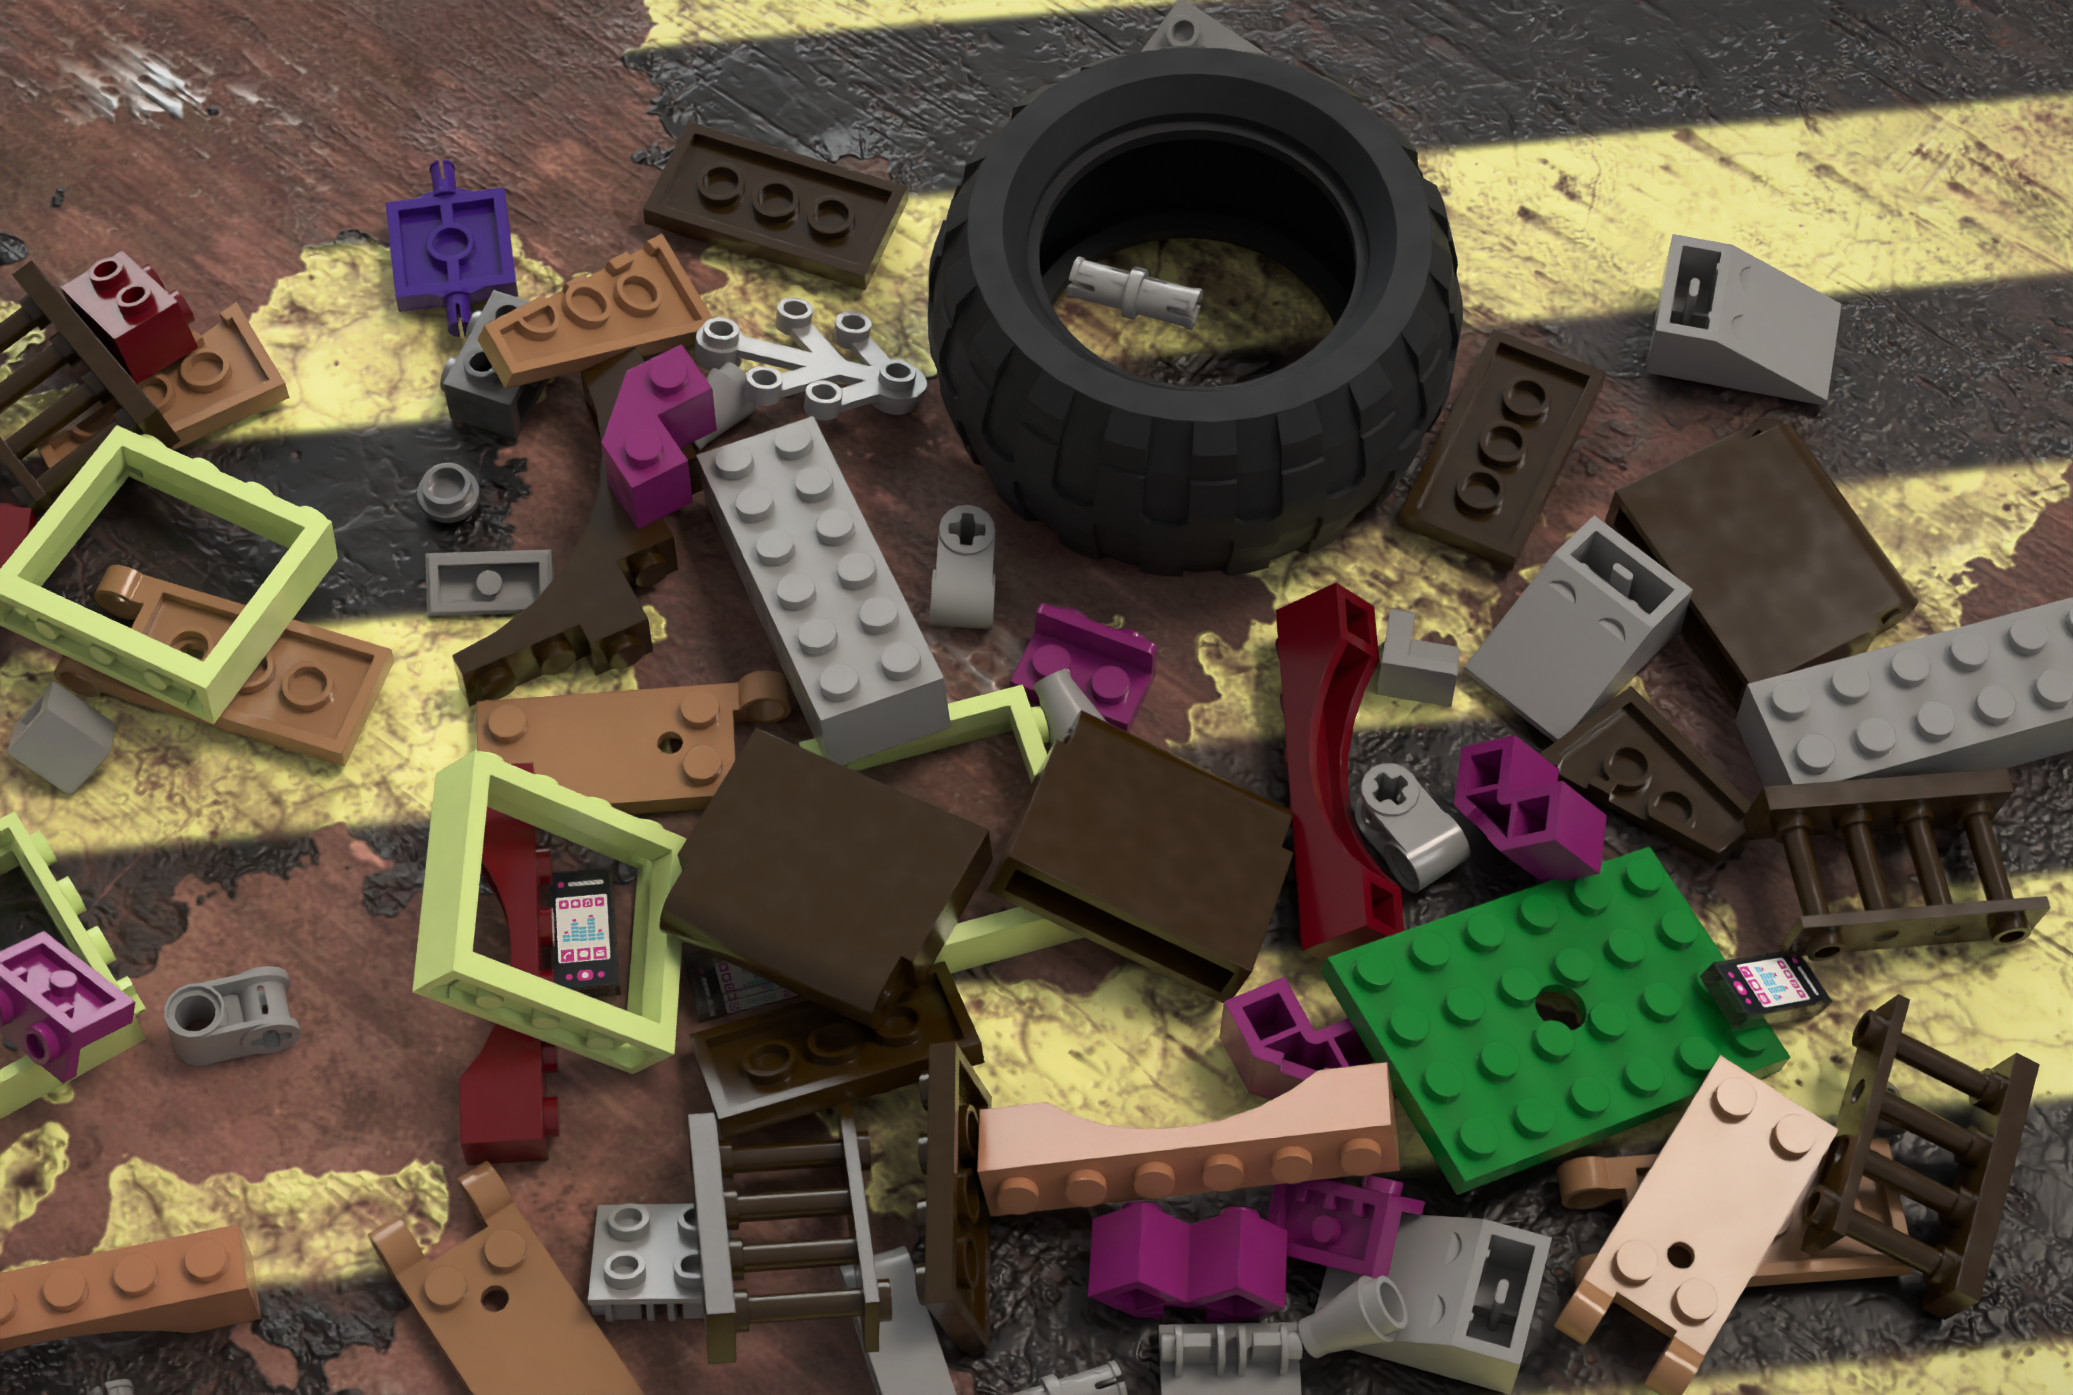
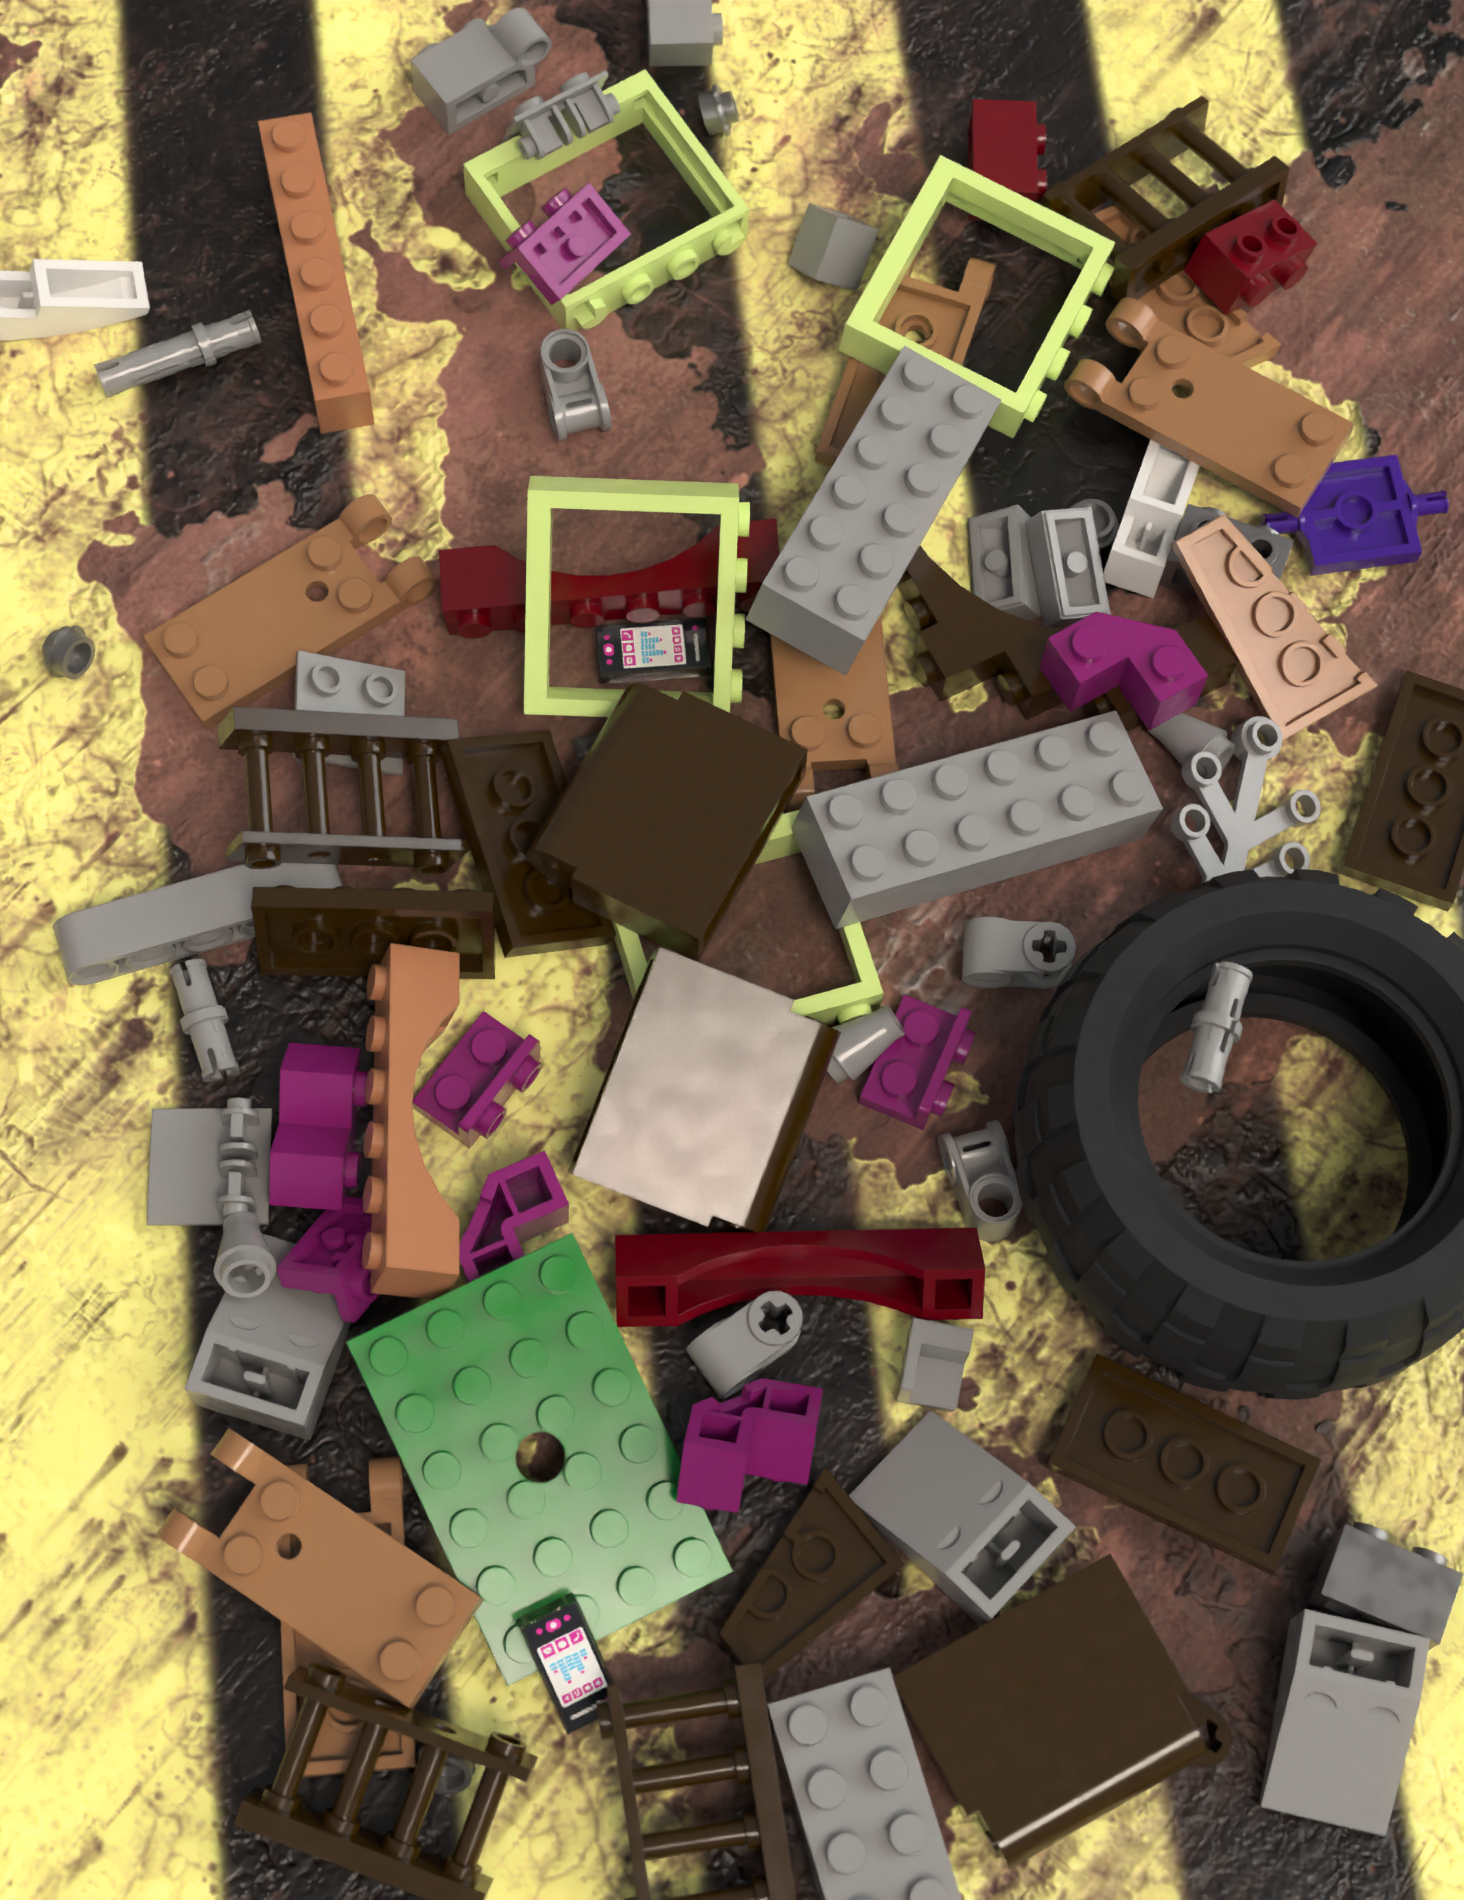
camera: 85 degrees right, 10 degrees up
none -> magenta bracket [412,1011,543,1149]
none -> light grey brick [745,346,1001,676]
none -> light grey piece [938,1120,1022,1242]
none -> light grey slope [1026,507,1111,628]
none -> medium nougat hinge [1064,297,1355,518]
none -> white slope [1103,440,1200,598]
none -> flat silver brick [1308,1522,1463,1650]

